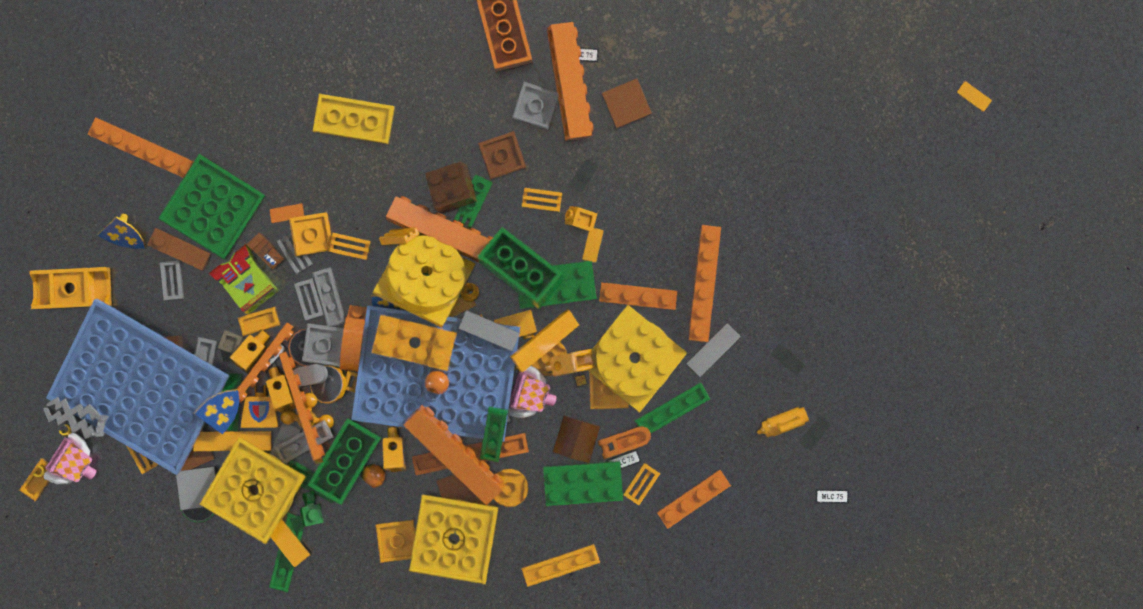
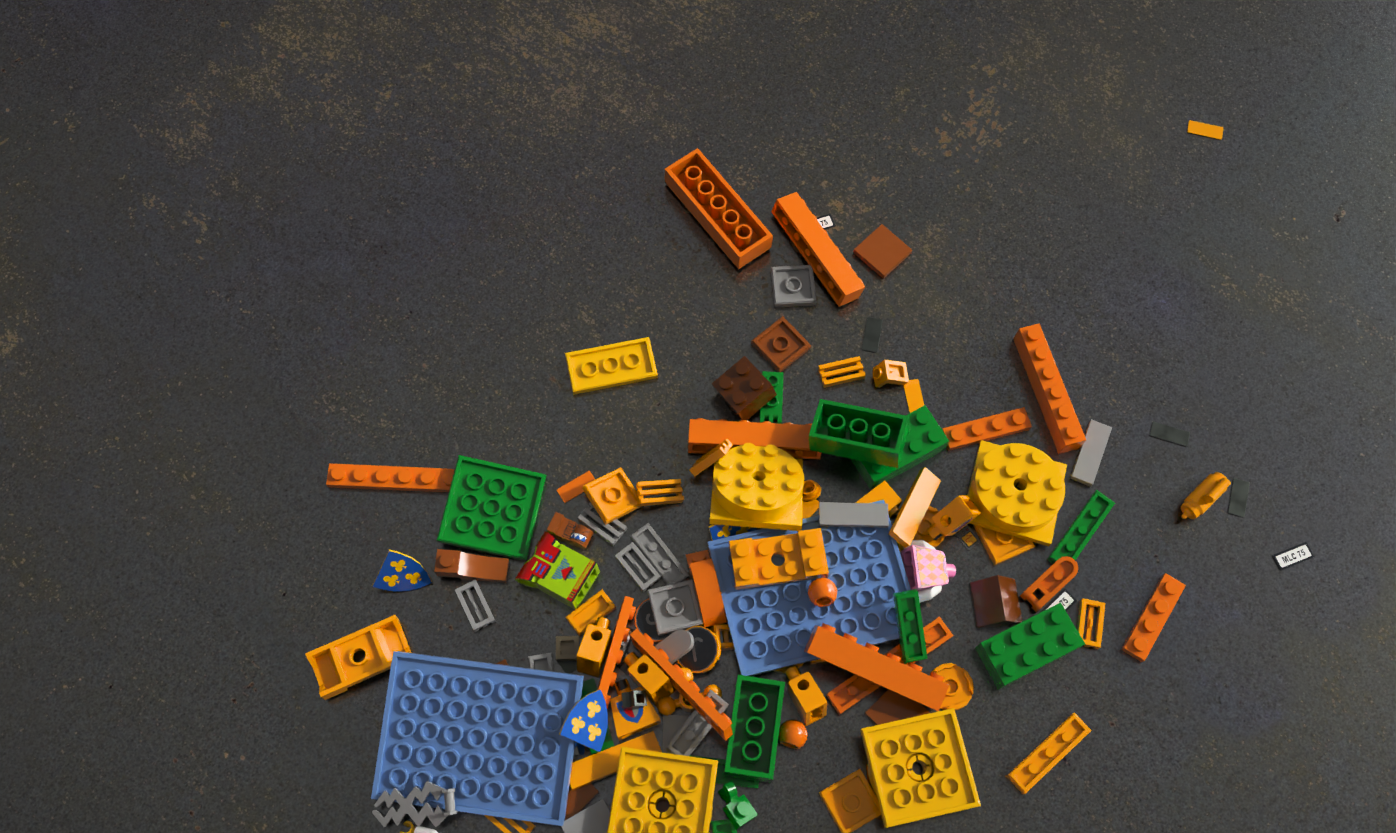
camera: 25 degrees left, 20 degrees down
none -> pearl dark grey piece [622,690,647,710]

